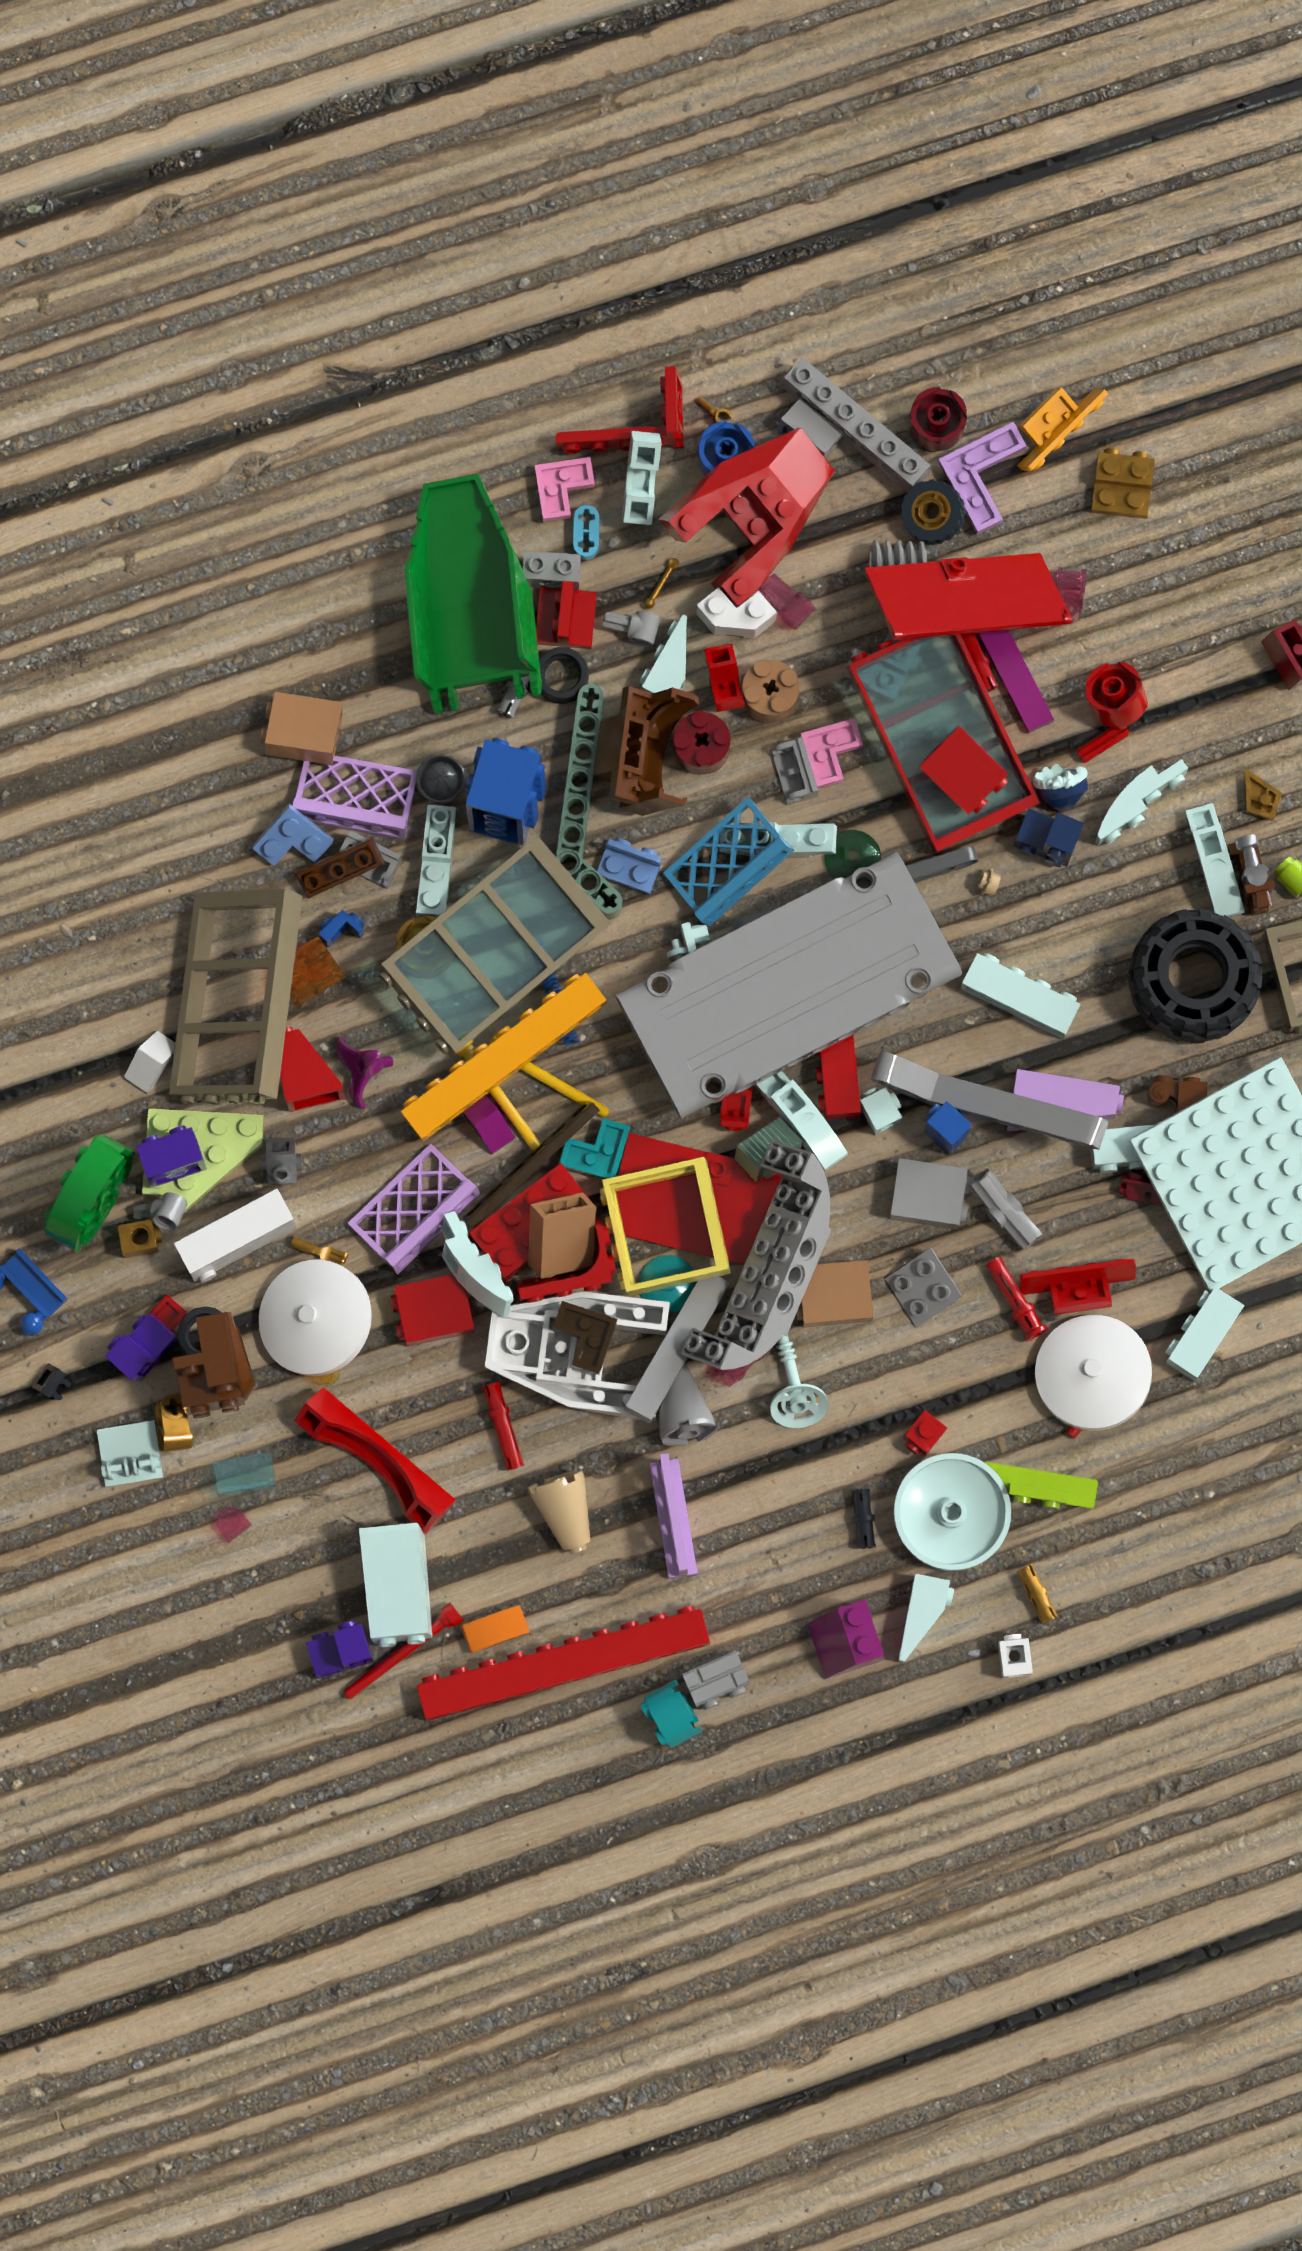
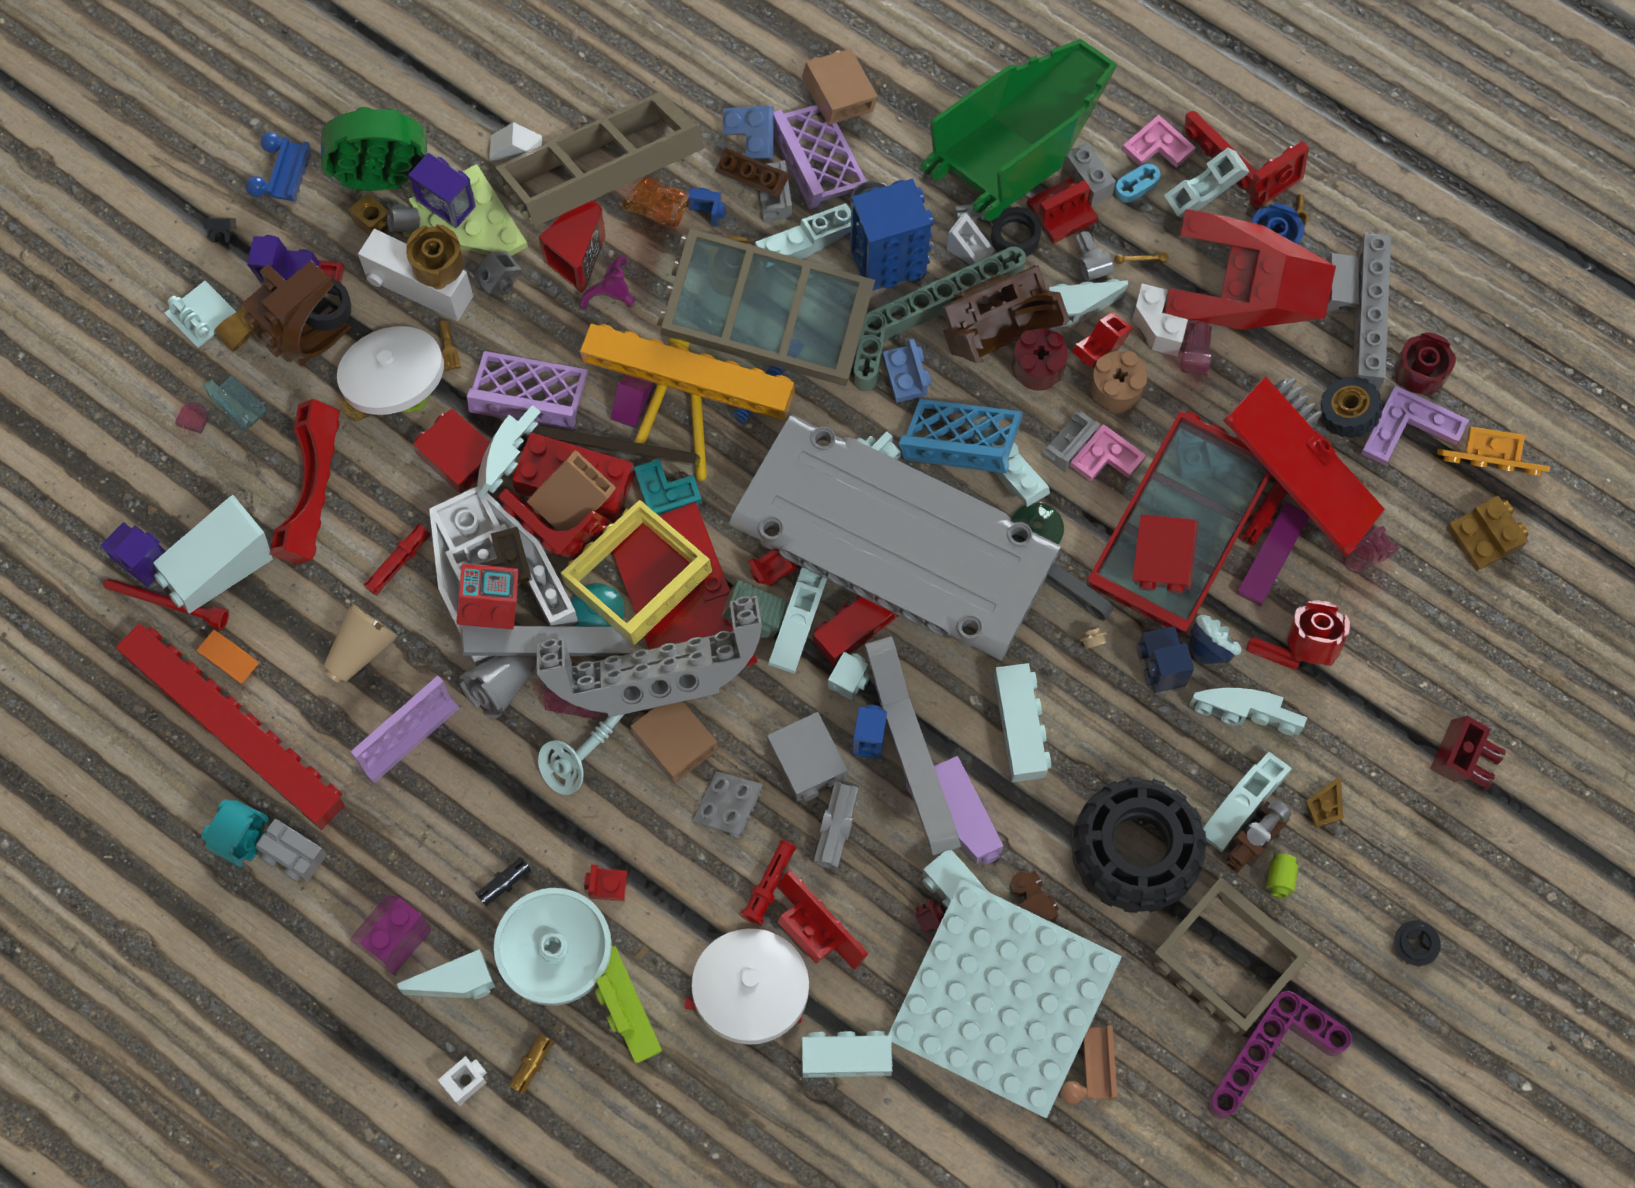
camera: 55 degrees right, 10 degrees down
none -> pearl gold brick [406,224,465,290]
none -> slope [456,563,518,630]
none -> white slope [947,213,994,265]

